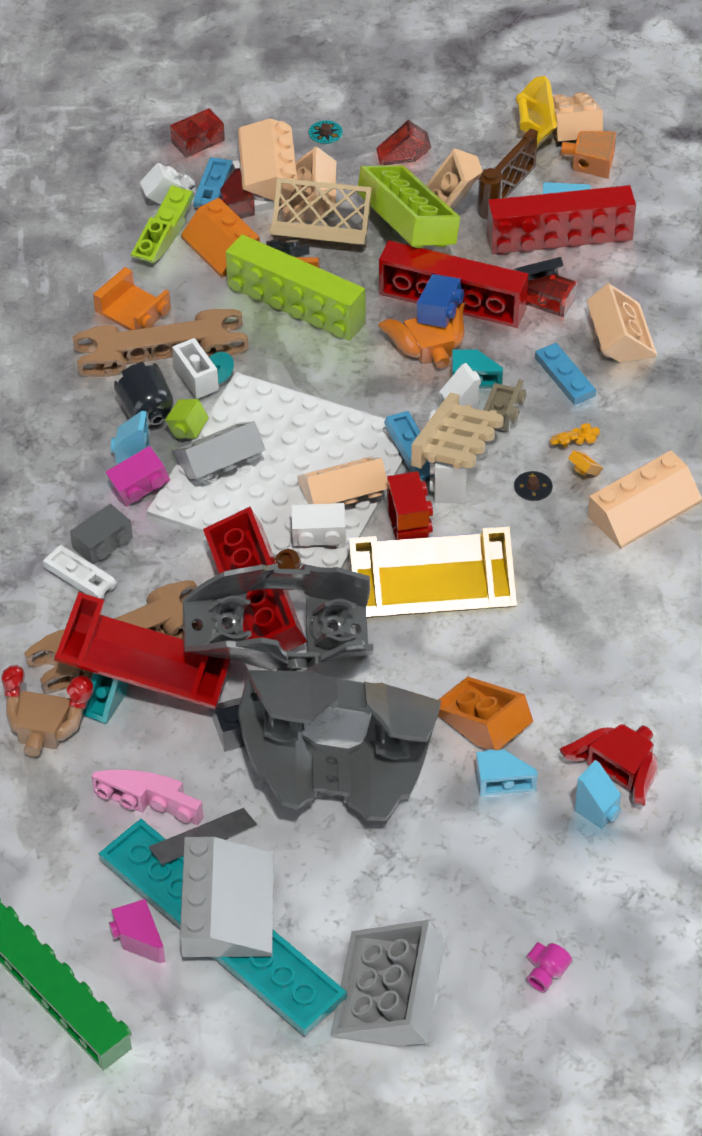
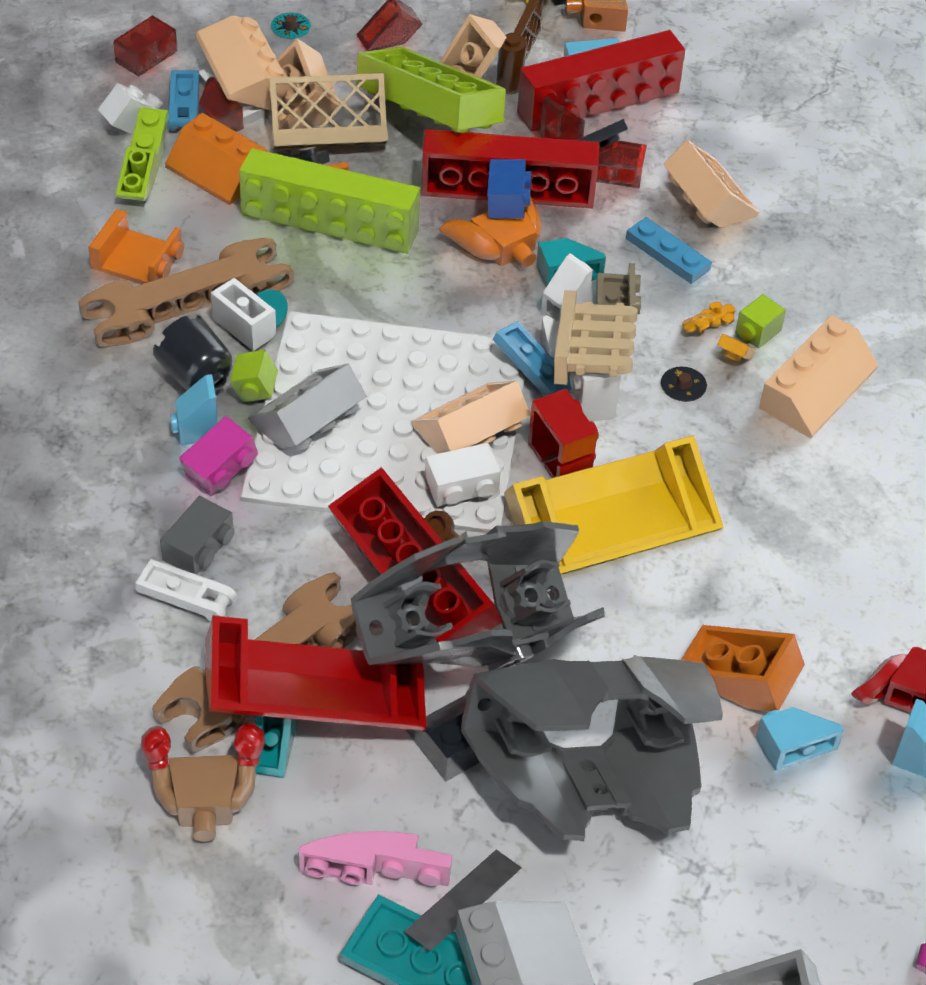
camera: 20 degrees left, 0 degrees up
none -> clear red slope [540,96,585,140]
none -> lime brick [735,294,786,349]

